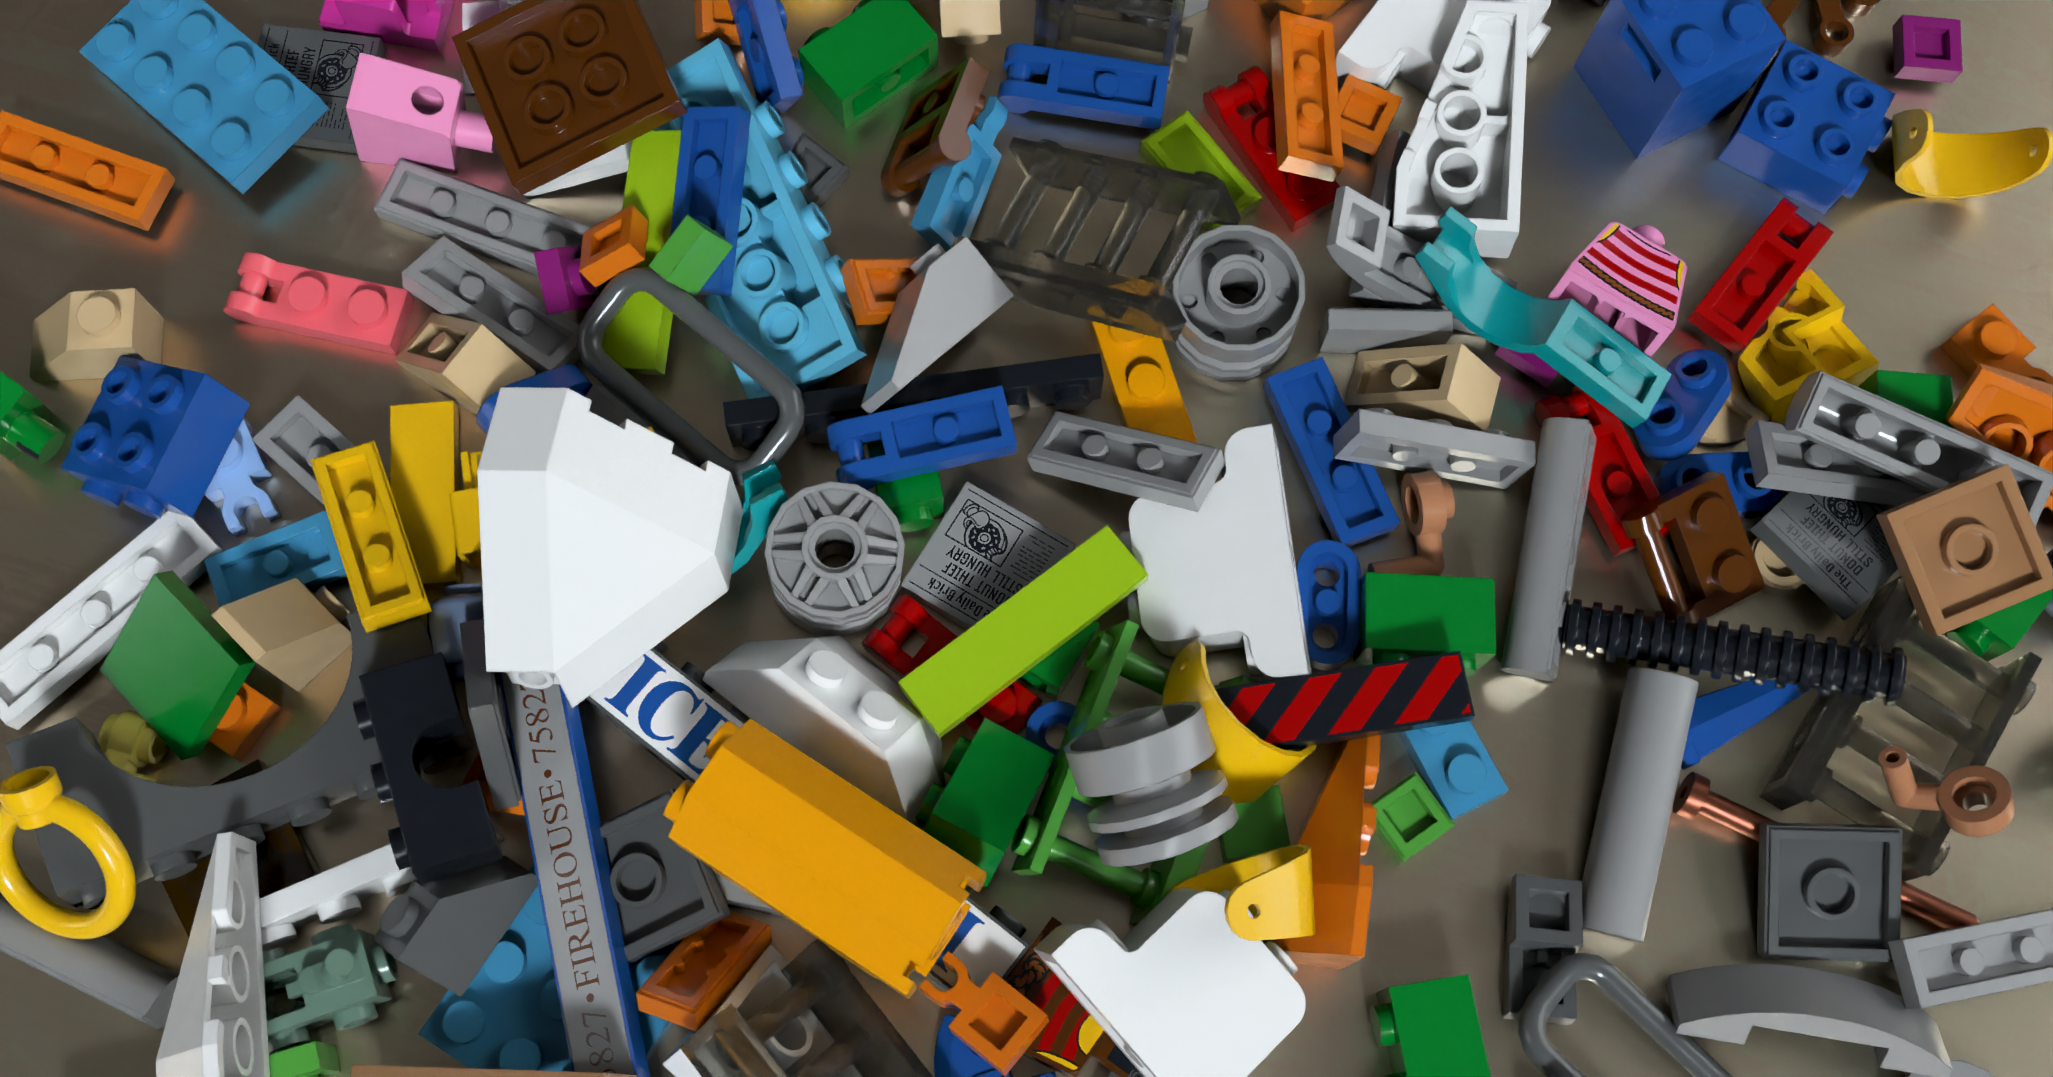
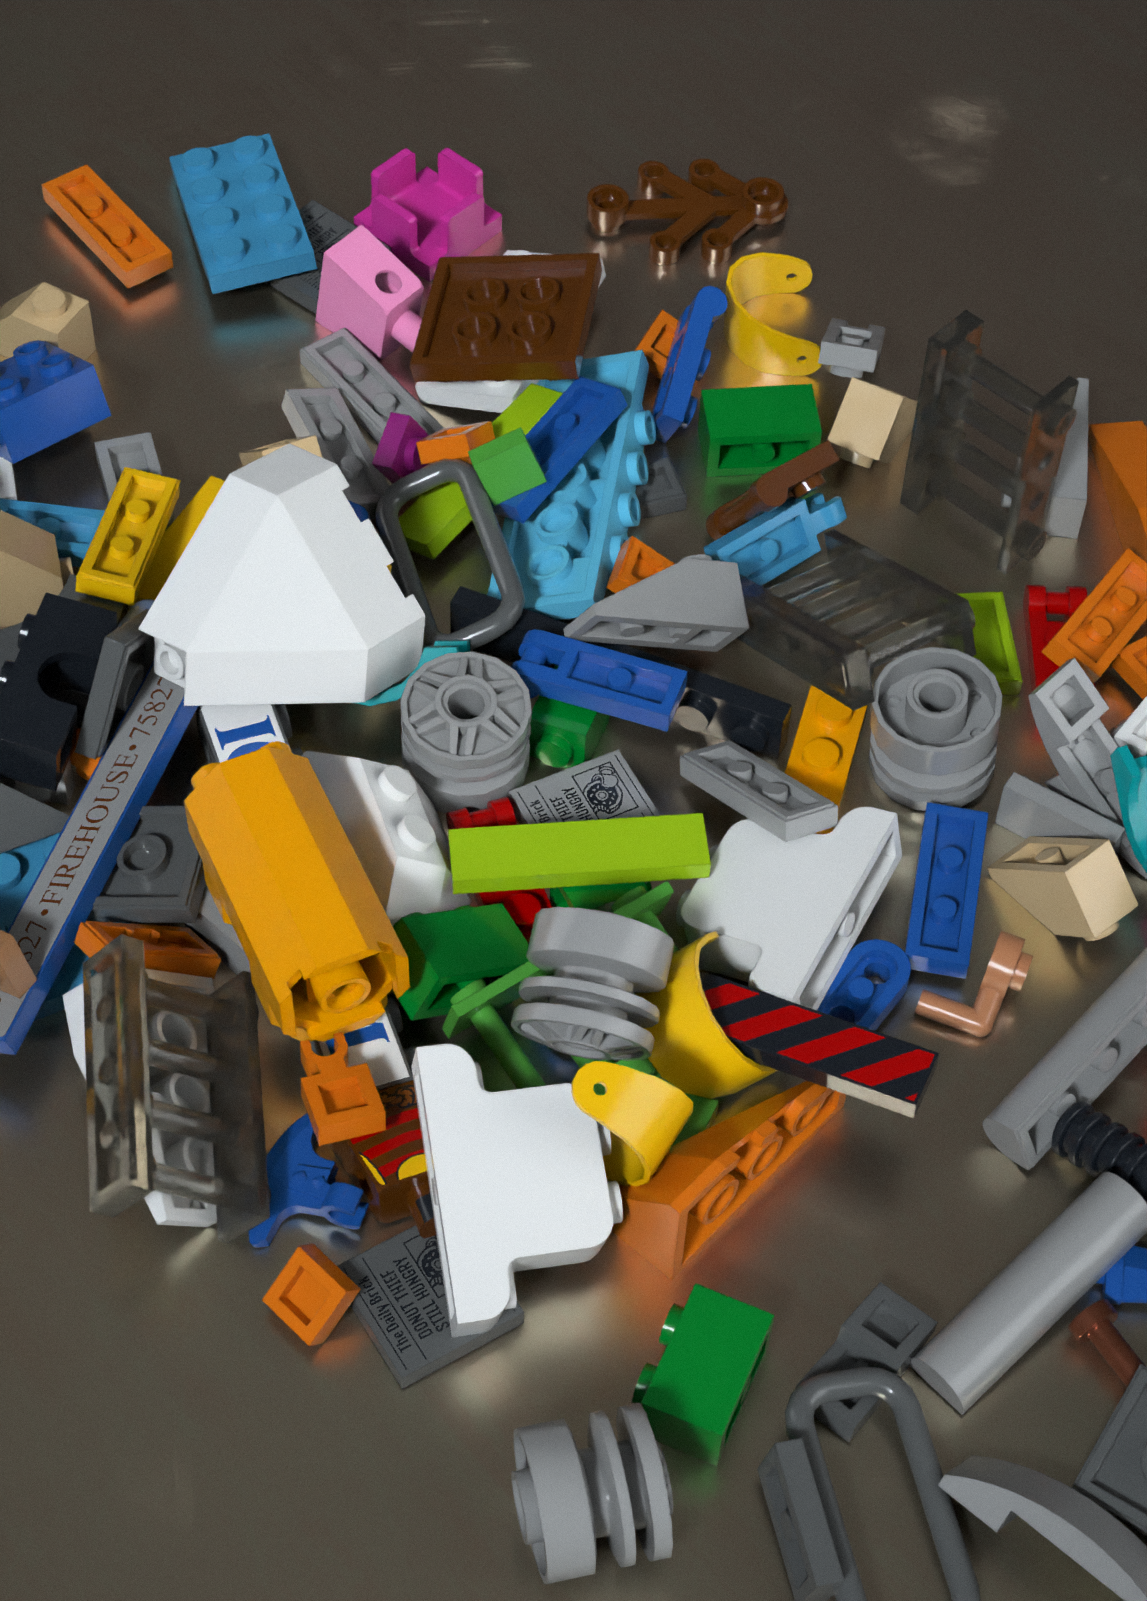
camera: 35 degrees right, 20 degrees down
light blue plate [204,418,282,537] -> none
coral plate [223,252,415,355] -> none
blue plate [997,43,1170,130] -> none
light grey plate [1333,408,1536,489] -> none
green brick [1354,572,1496,676] -> none
bright green tile [1371,771,1455,865] -> none
dark azure plate [1397,721,1509,820] -> none

